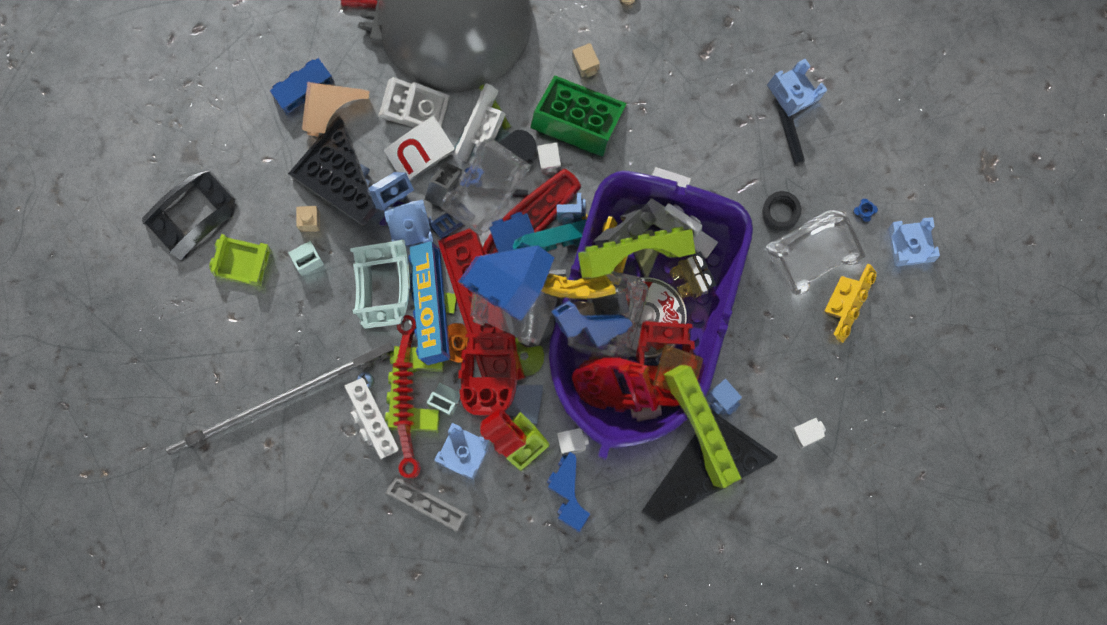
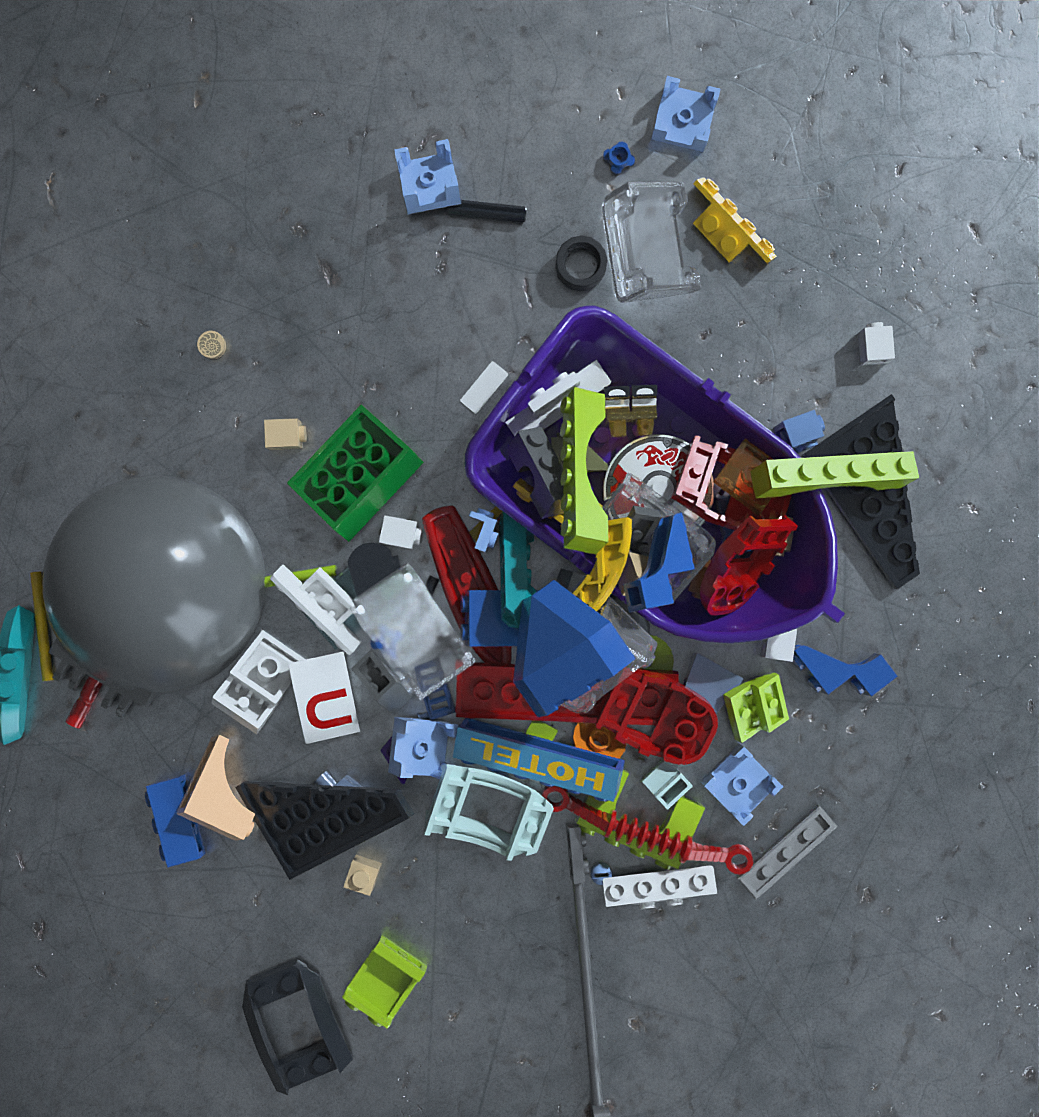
camera: 80 degrees left, 10 degrees up
light aqua piece [288,241,324,276] -> none
medium blue brick [369,172,414,210] -> none
red brick [480,408,527,457] -> none

